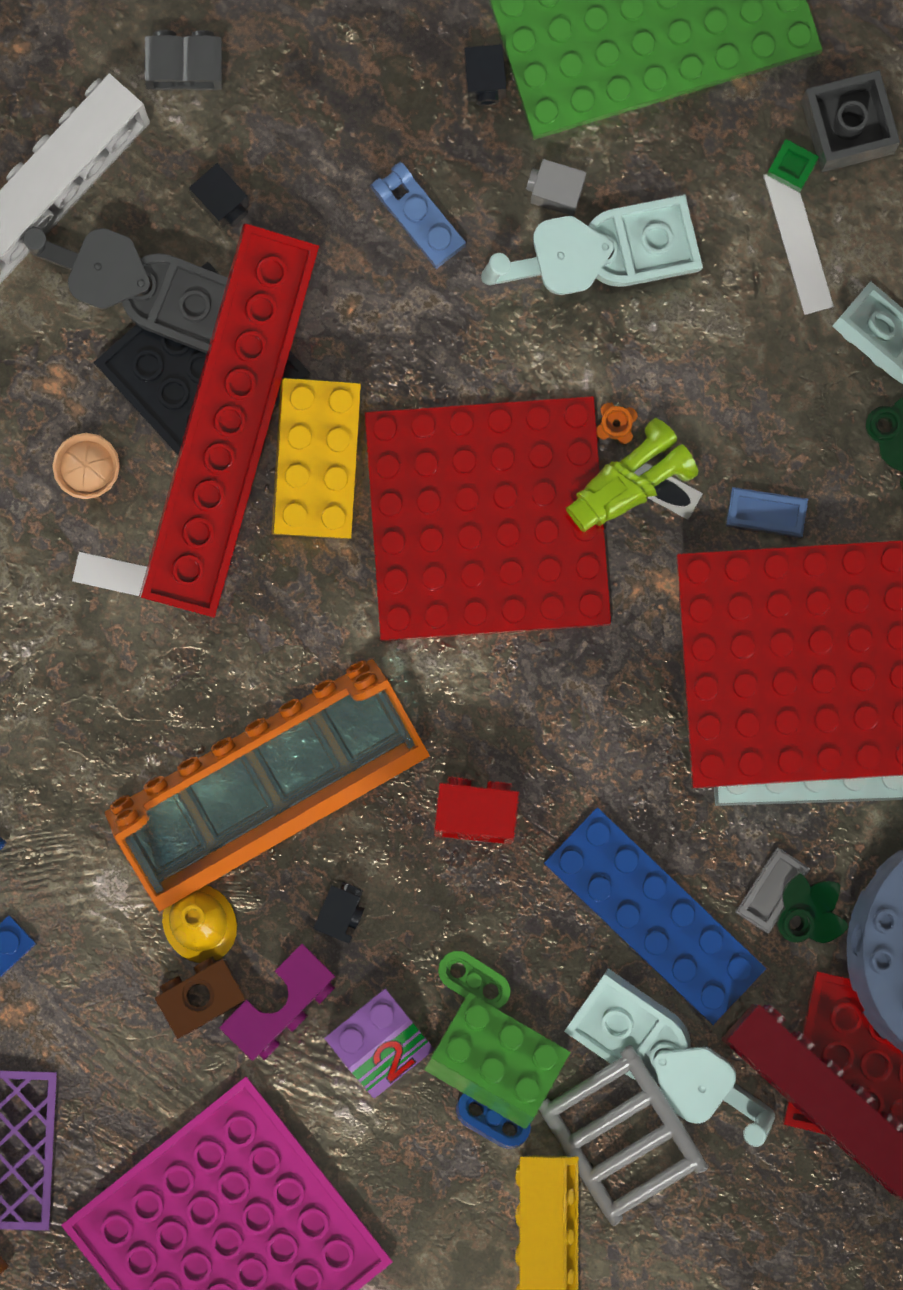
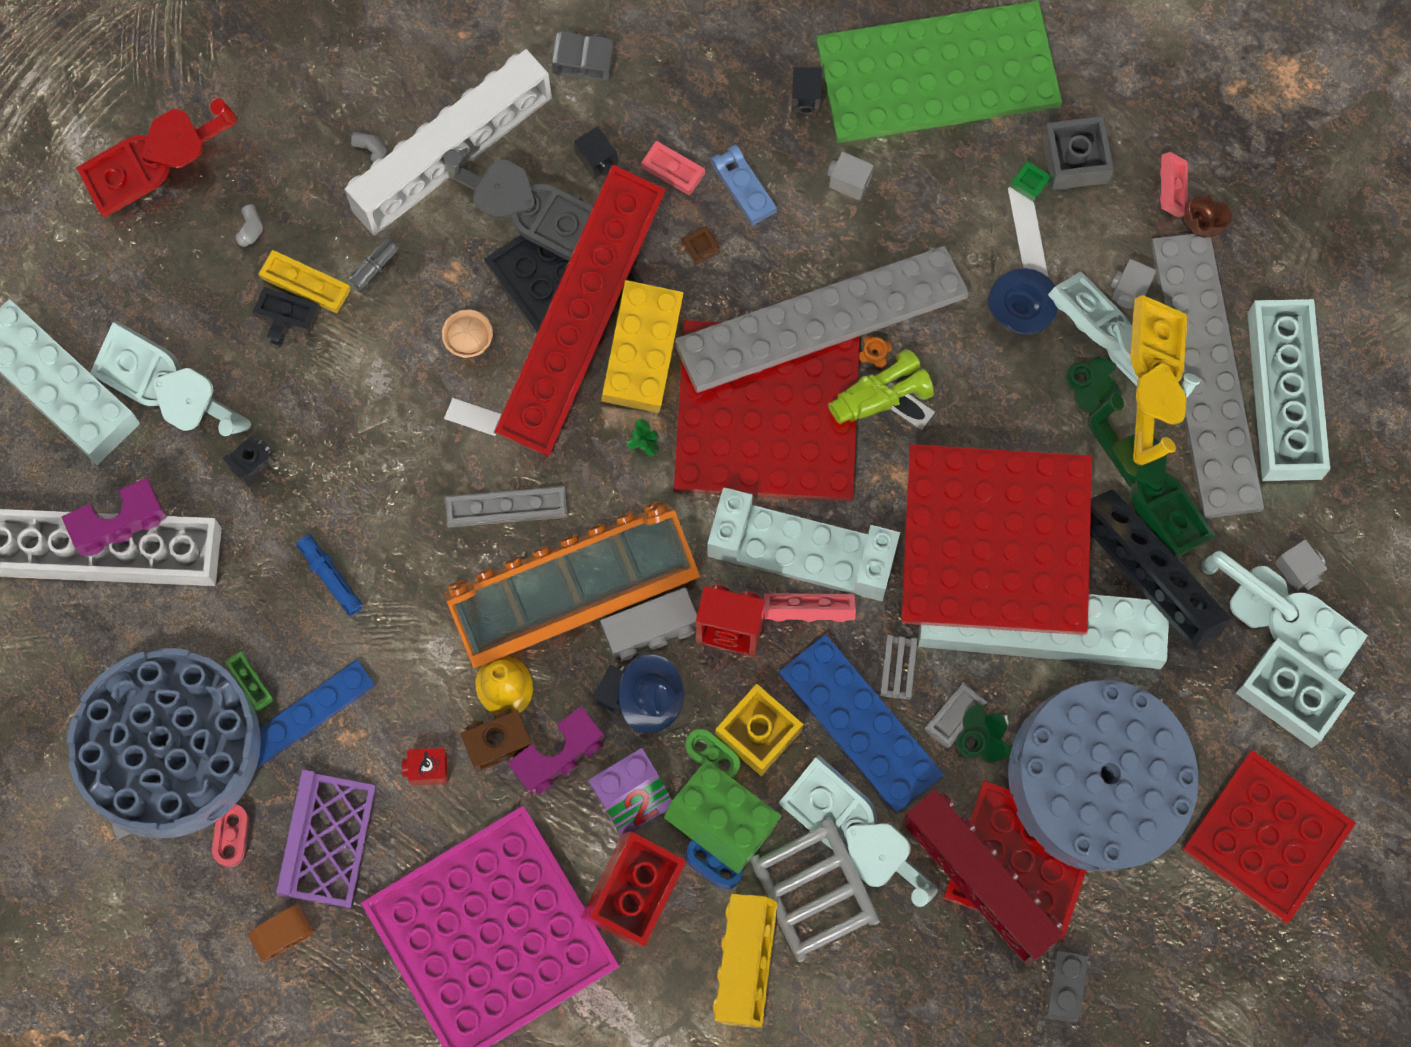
camera: 10 degrees right, 10 degrees down
light aqua plate [481,195,703,295] -> none
medium blue tile [726,487,808,538] -> none
none -> red brick [402,748,448,786]
none -> light grey tile [445,486,567,528]
none -> red brick [581,832,686,947]
none -> light grey brick [600,588,697,661]
none -> dark blue hat [618,654,684,733]
none -> green plant [627,418,659,456]
none -> coral plate [641,141,705,196]
none -> light grey plate [674,246,969,393]
none -> reddish brown tile [681,225,721,266]
none -> light aqua plate [708,487,900,601]
none -> yellow brick [715,684,803,777]
none -> coral plate [764,593,856,622]
none -> light grey tile [880,635,918,700]
none -> dark blue hat [988,268,1058,335]

